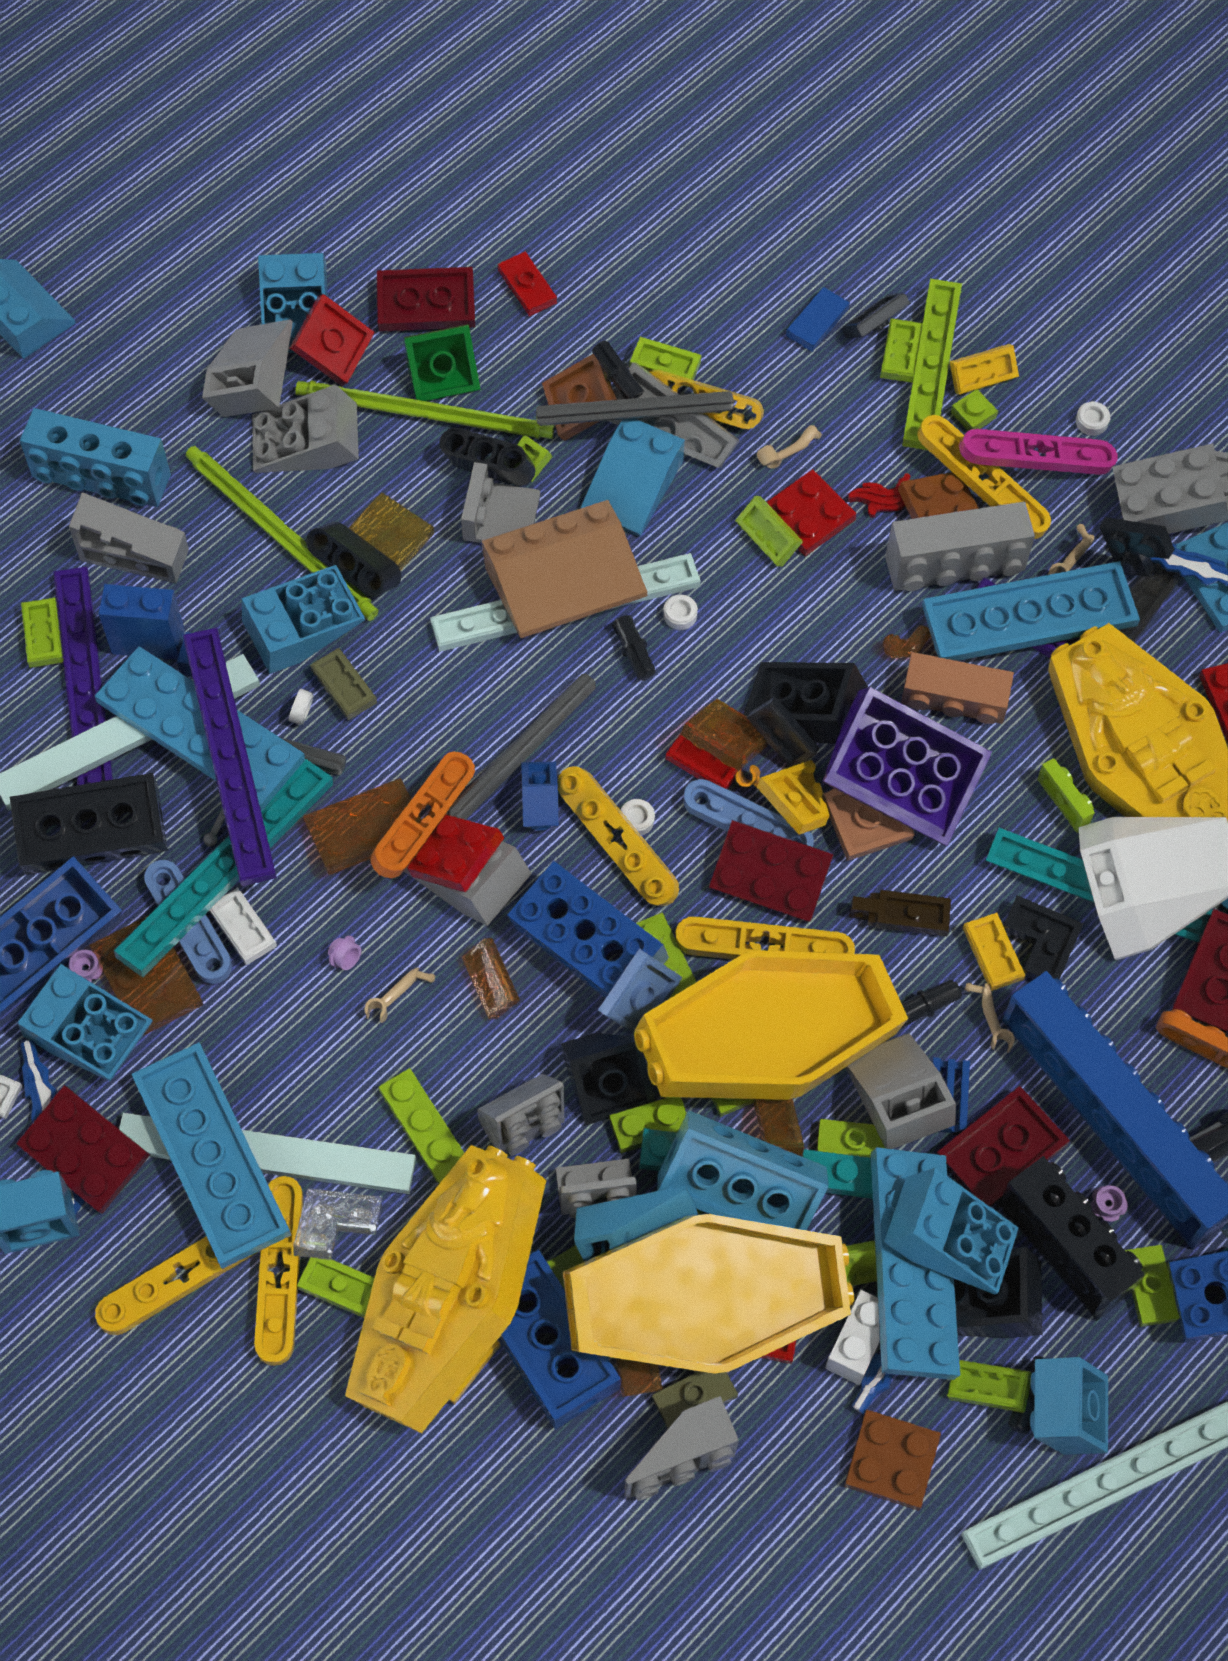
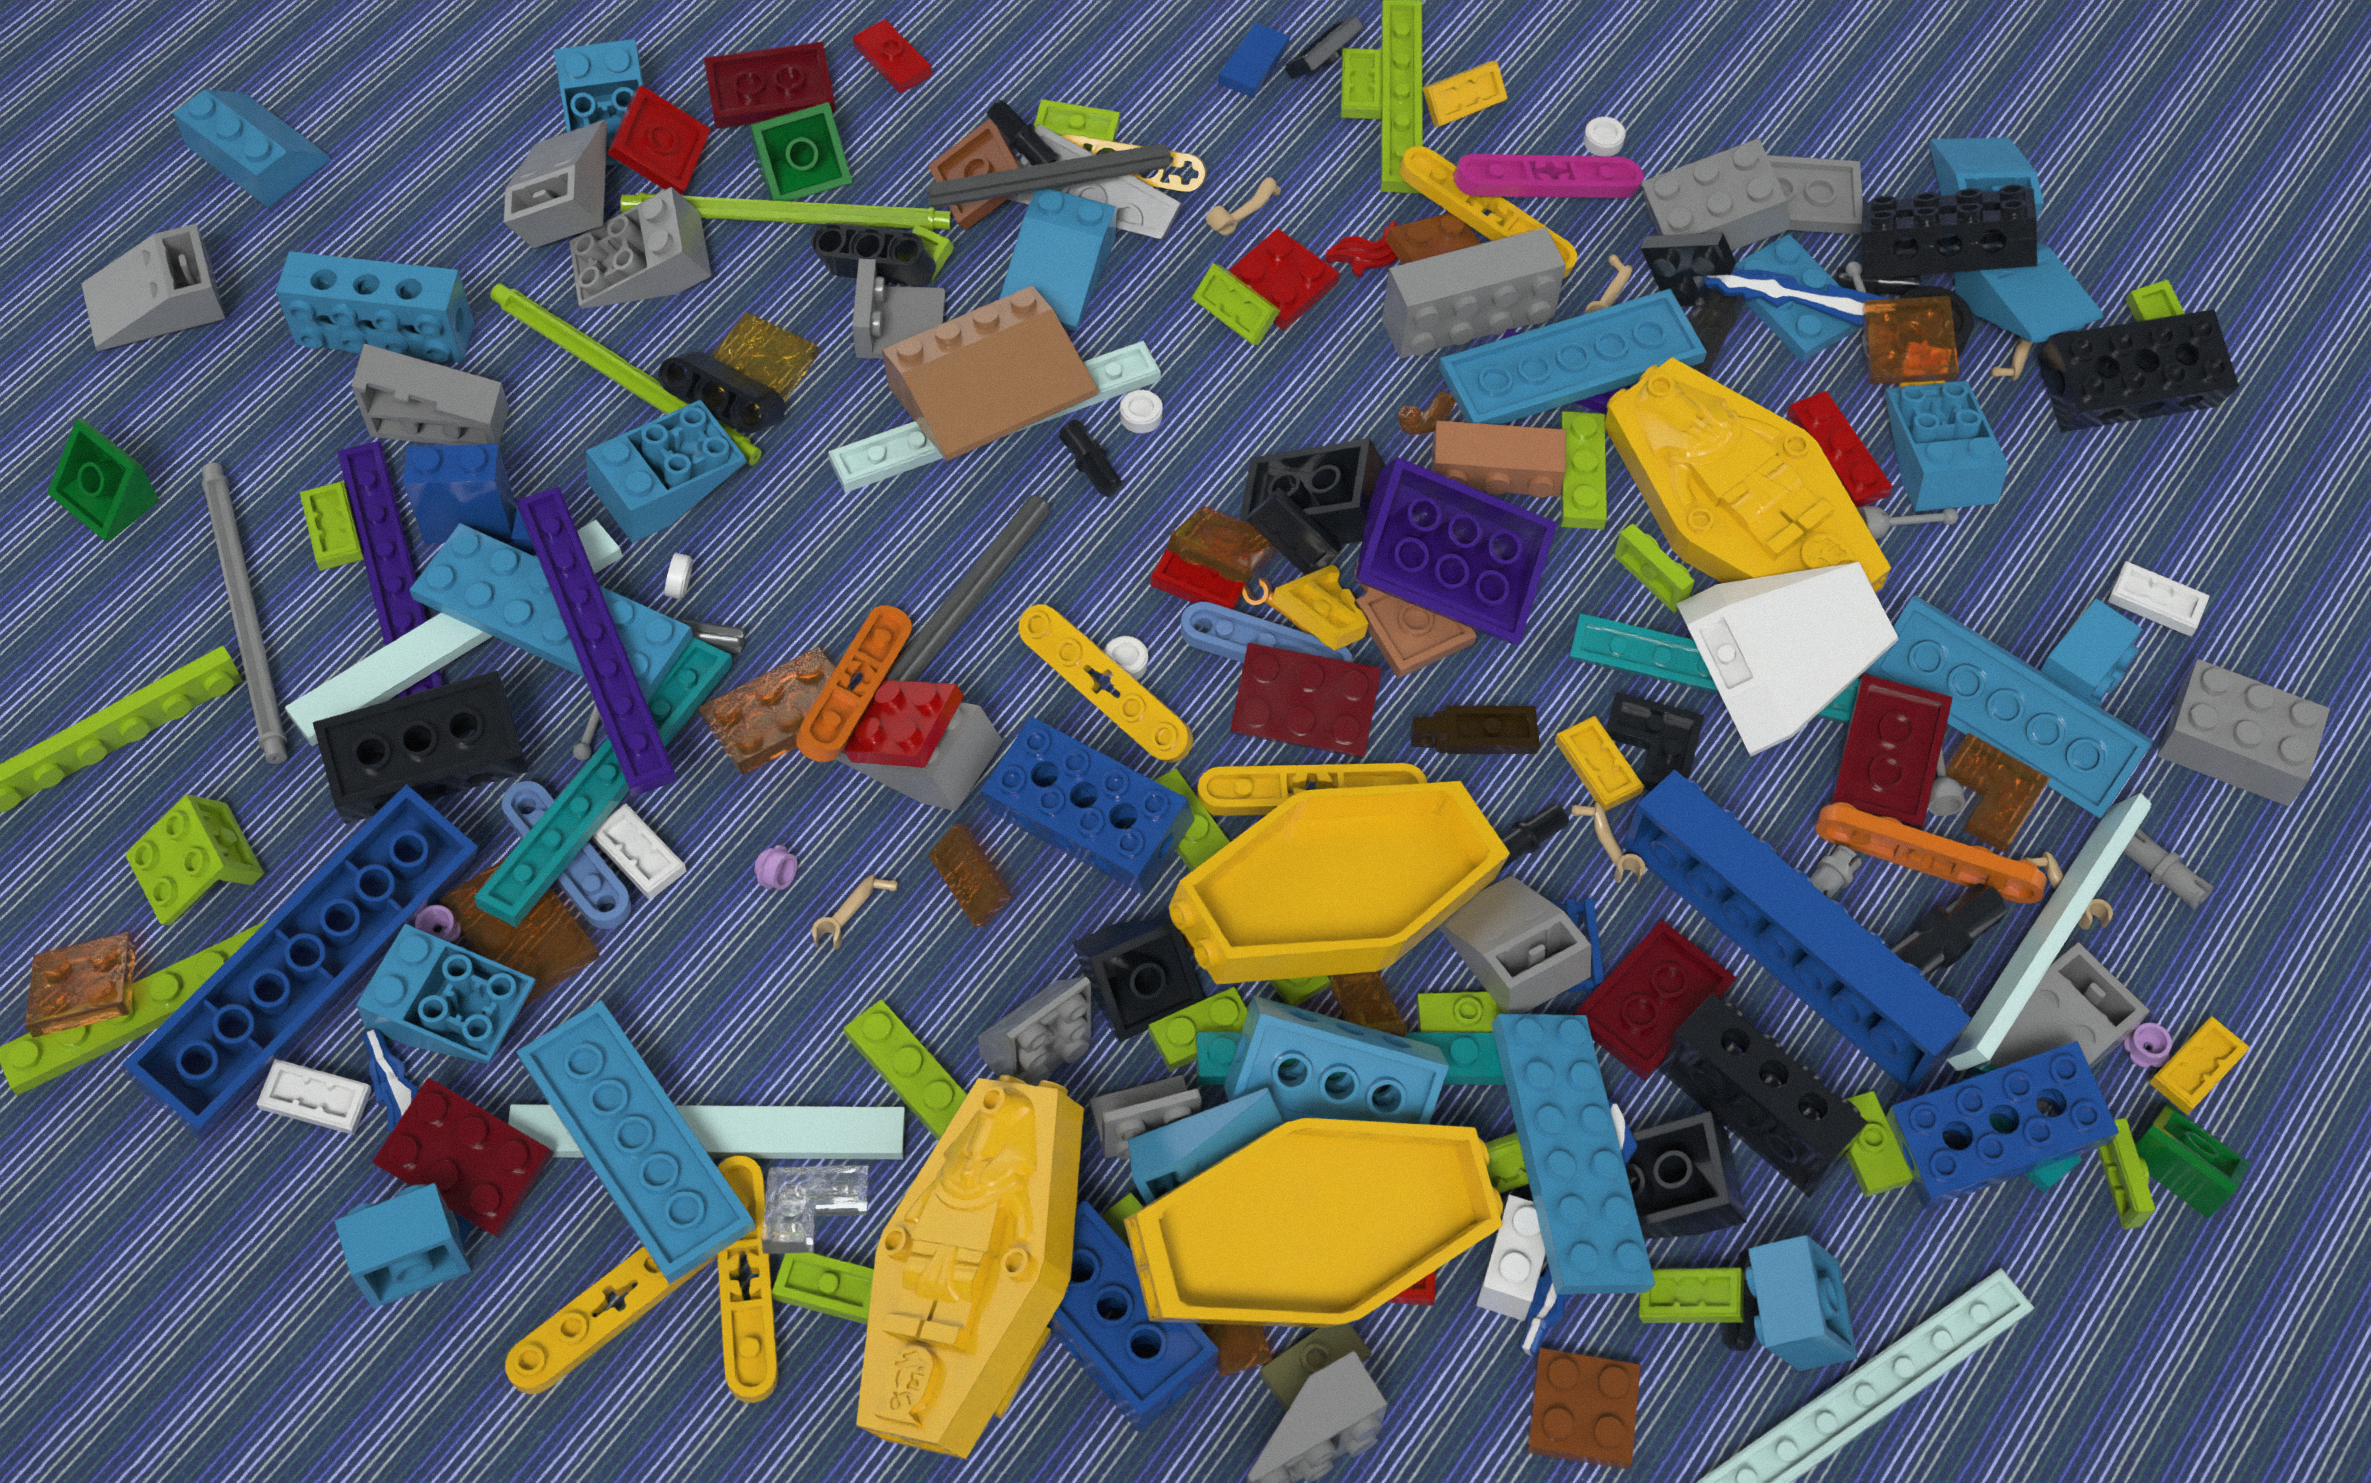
camera: 10 degrees left, 5 degrees down
olive plate [310,648,377,721] -> none
blue slope [521,761,559,830] -> none
medium blue tile [598,949,682,1033] -> none
dark azure slope [884,1168,1019,1294] -> none
lime plate [951,389,998,431] -> none
lavender plate [1090,1185,1128,1222] -> none
none -> lime plate [1560,411,1607,529]
none -> light grey pin [1811,845,1862,899]

